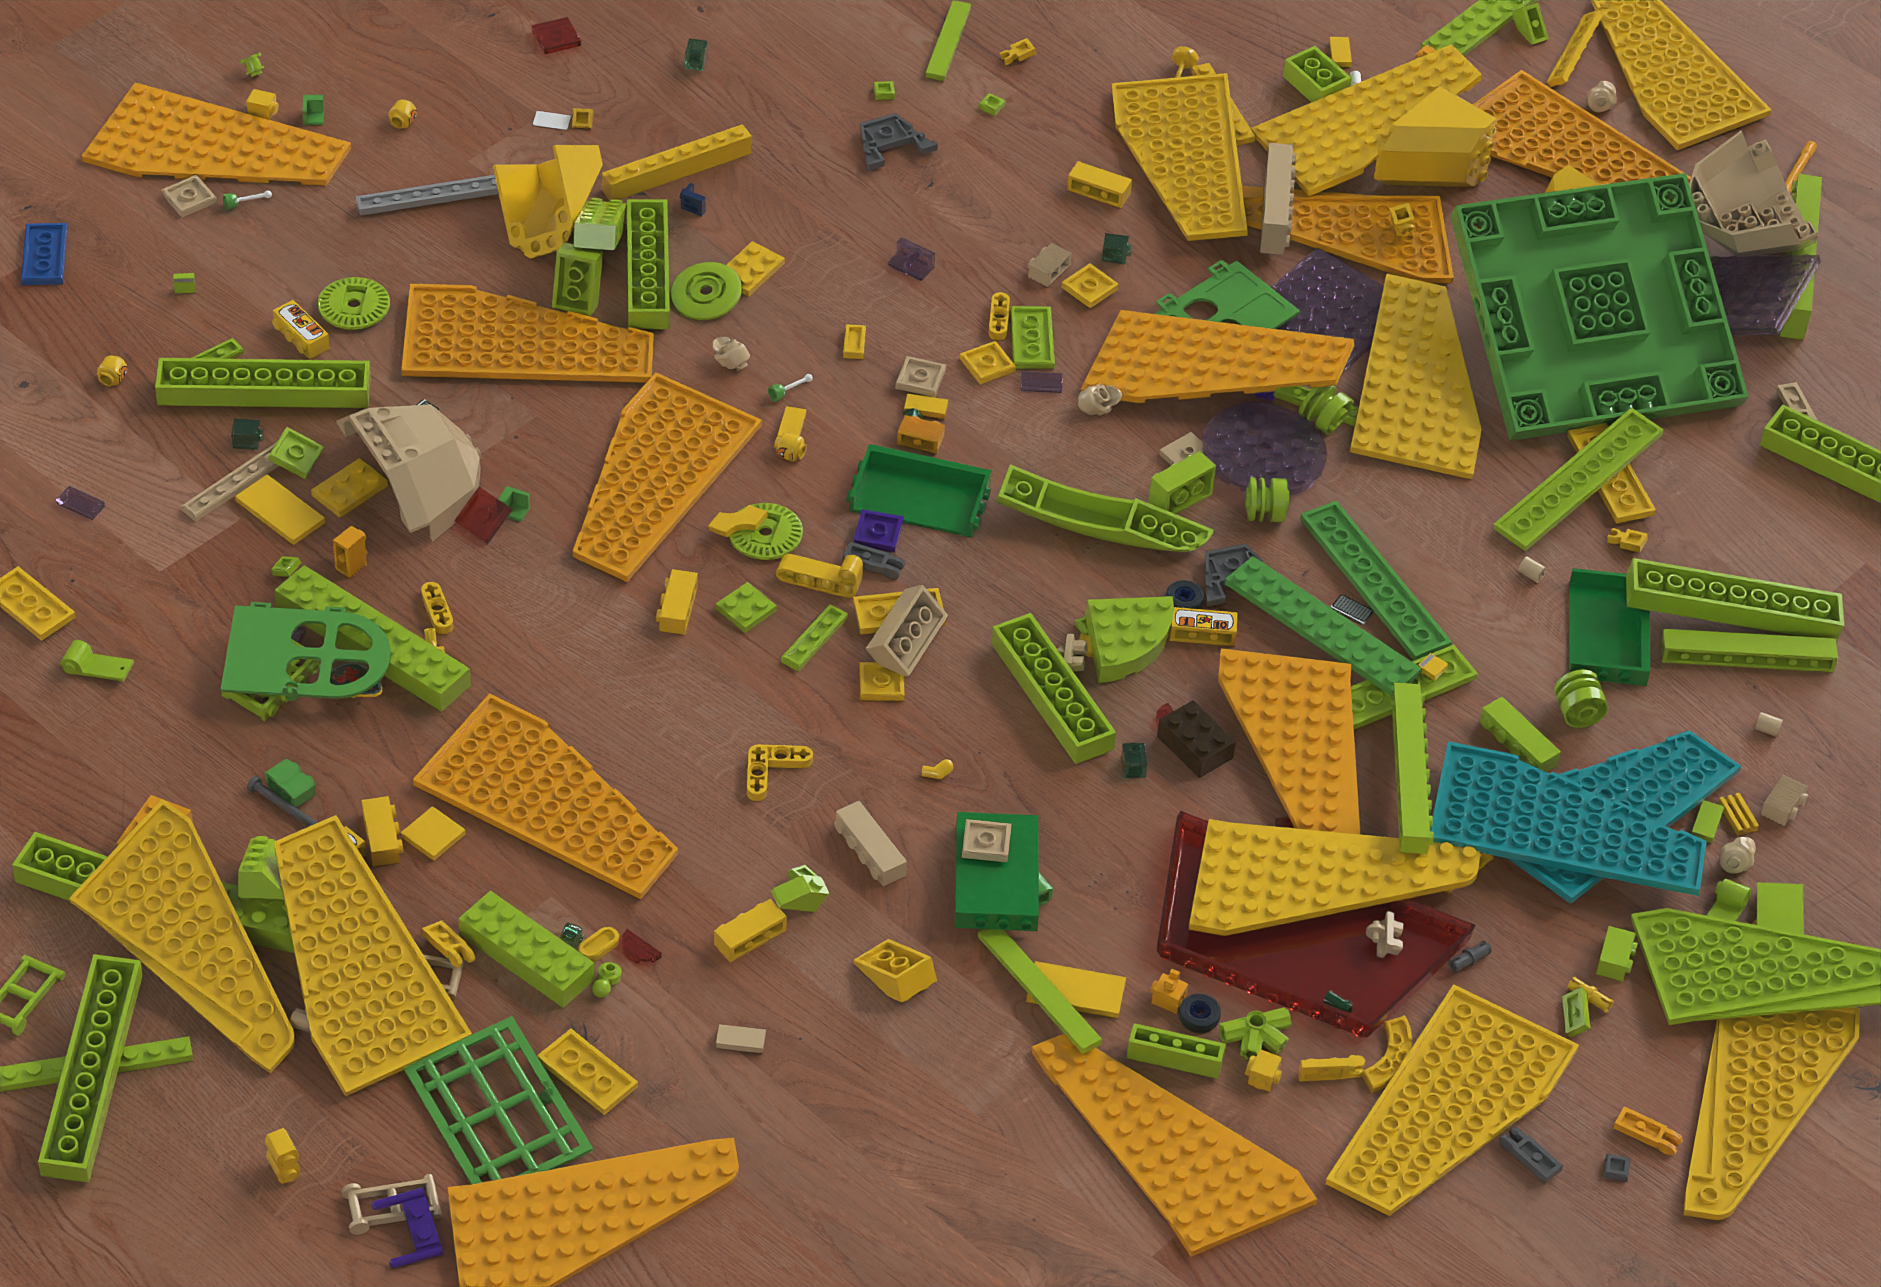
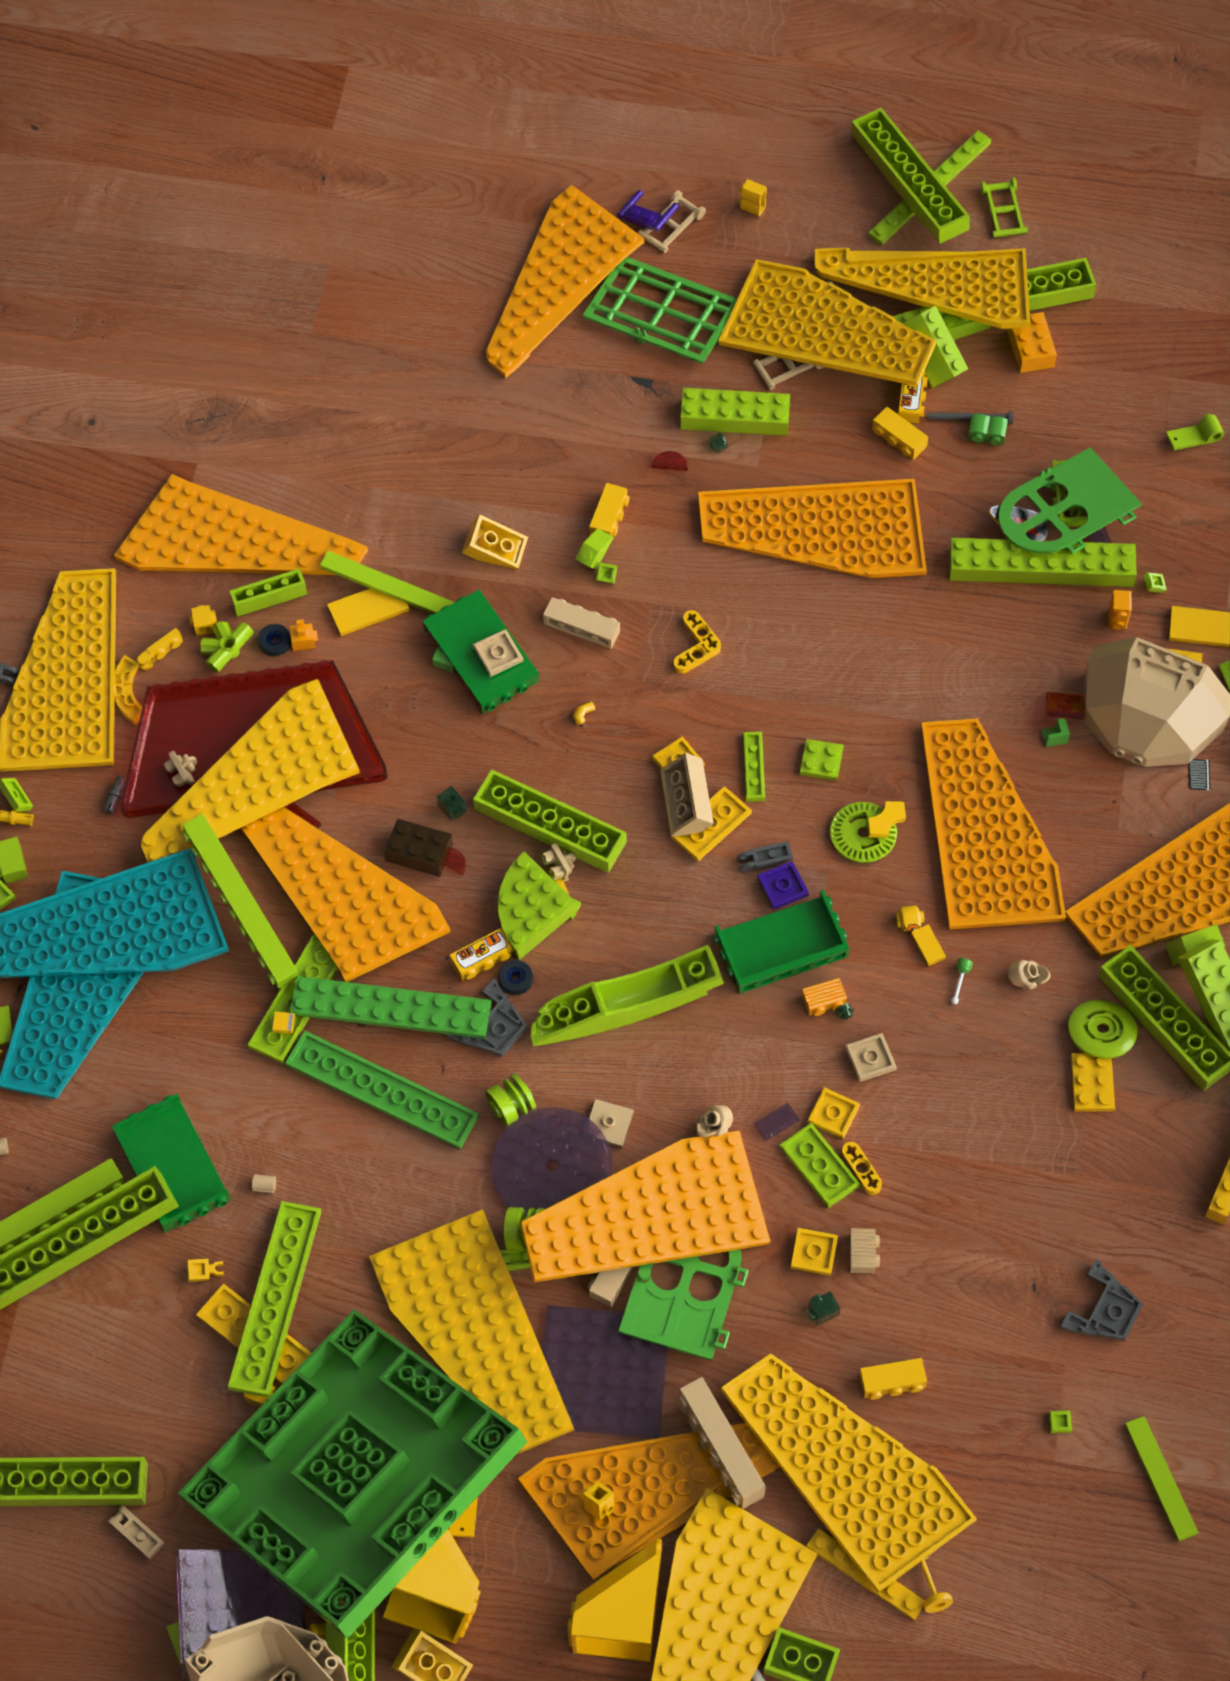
camera: 150 degrees right, 15 degrees up
yellow tile [401,806,466,861] -> none
yellow beam [421,582,453,634] -> none
yellow hinge [422,920,475,968] -> none
yellow arm [424,628,445,653] -> none
yellow plate [537,1028,638,1115] -> none
yellow tile [578,927,619,962] -> none
lime plate [592,962,622,998] -> none
yellow brick [656,569,698,635] -> none
dark blue bracket [679,183,706,217] -> none
tan tile [716,1024,766,1053] -> none
yellow beam [776,554,863,598] -> none
yellow tile [843,324,866,359] -> none
lime tile [874,81,895,100] -> none
panel [888,237,935,281] -> none
yellow tile [904,394,948,419] -> none
yellow plate [1000,38,1036,65] -> none
lime brick [1148,451,1216,515] -> none
dark green pin [1323,990,1354,1017] -> none
sticker [1330,595,1374,625] -> none
lime brick [1479,697,1561,772] -> none
lime wheel [1554,669,1609,728] -> none

